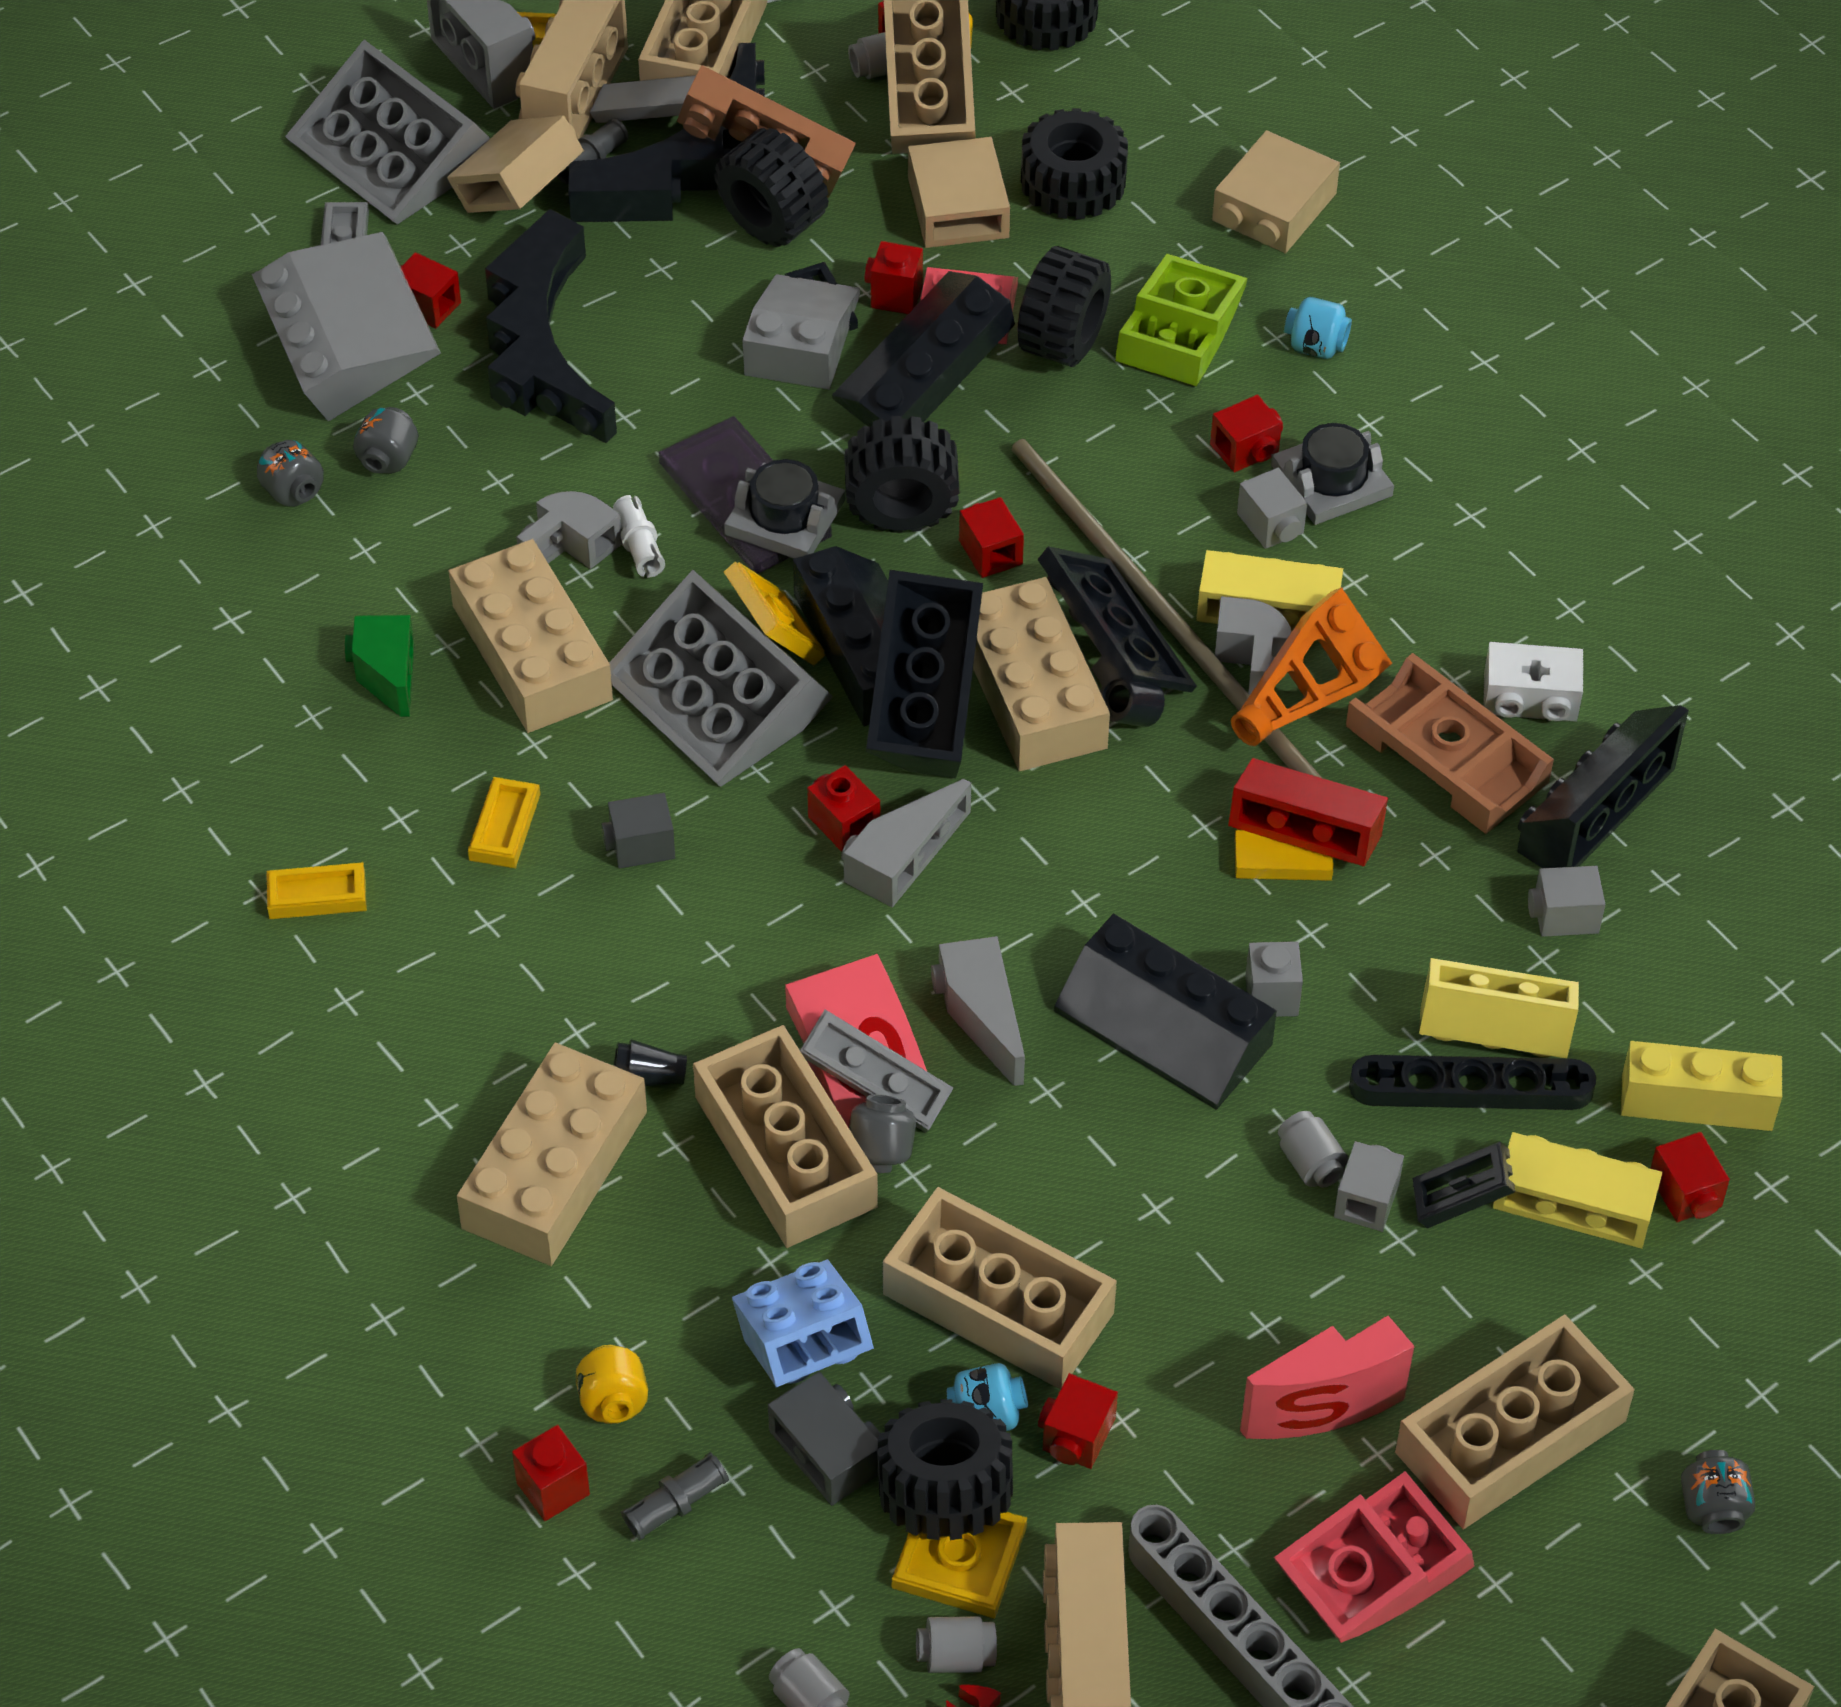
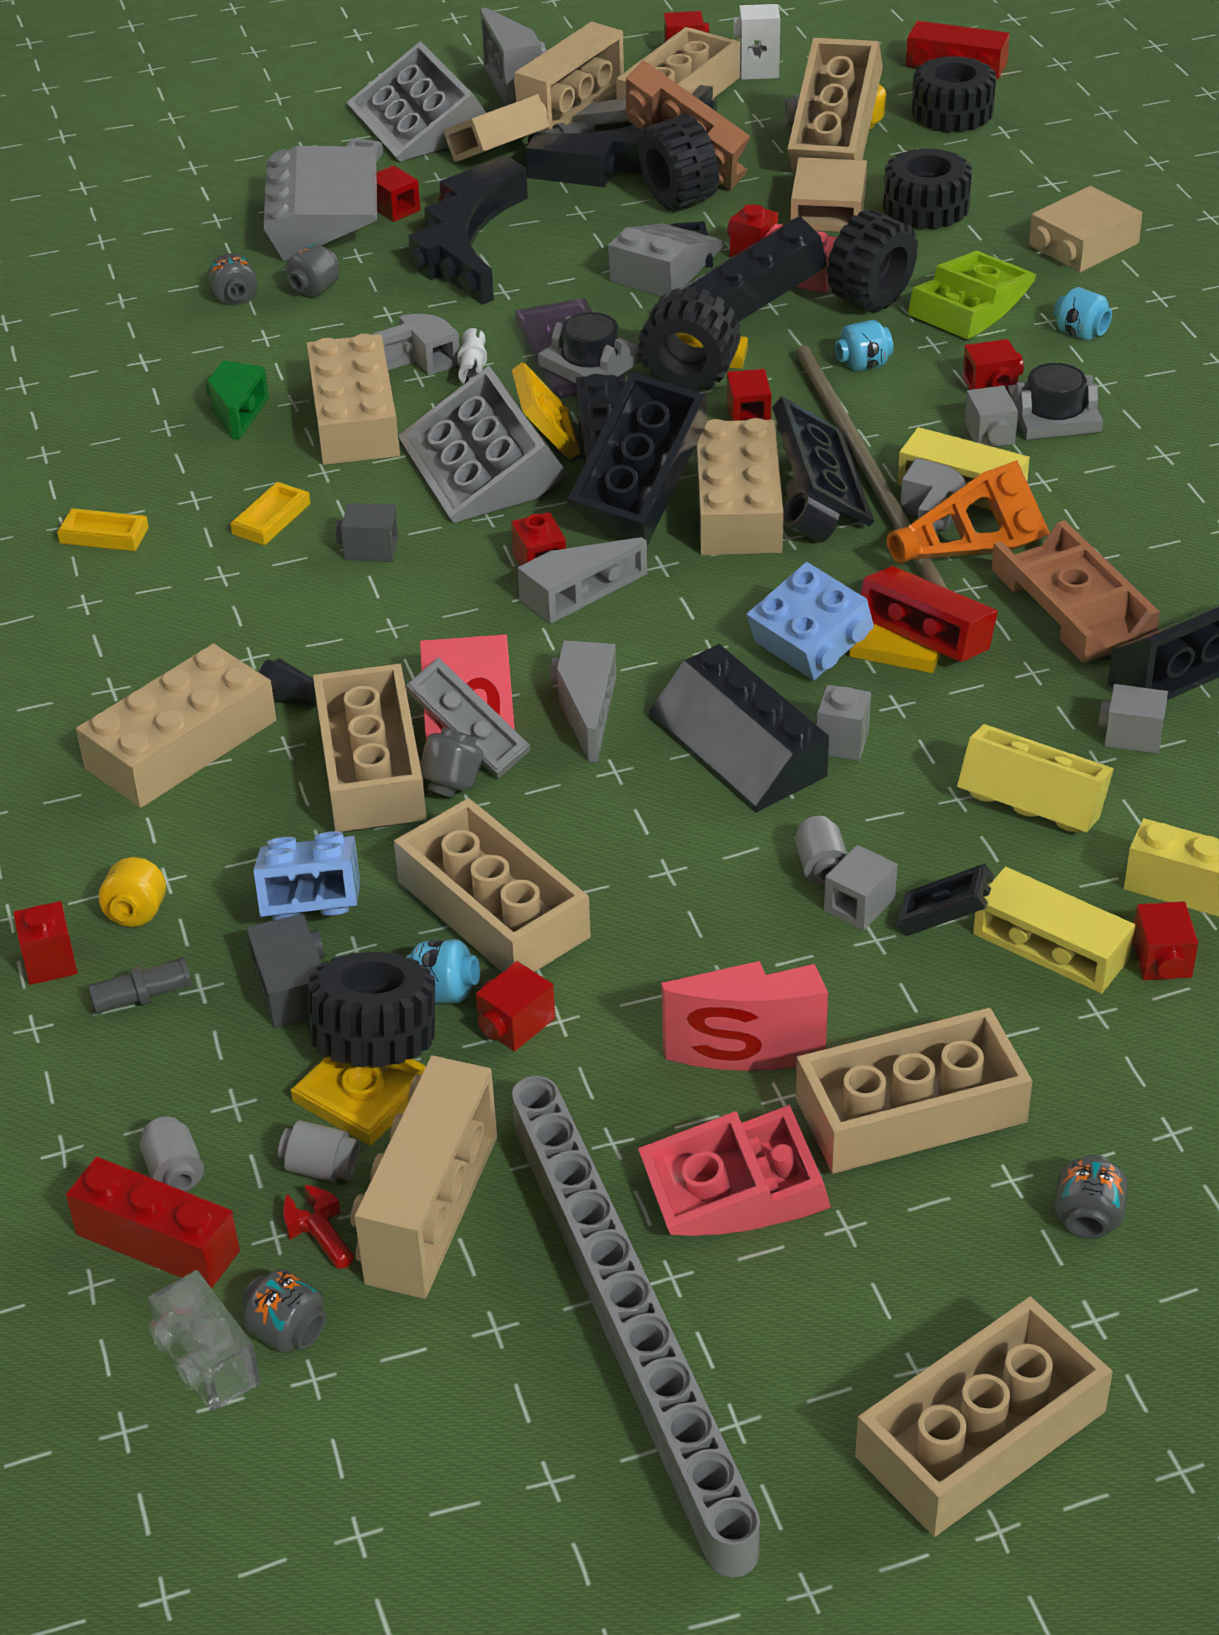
camera: 20 degrees right, 10 degrees down
black beam [1349,1055,1597,1110] -> none
white brick [1484,642,1583,722] -> none
none -> light blue brick [746,562,874,681]
none -> medium azure head [835,320,893,372]

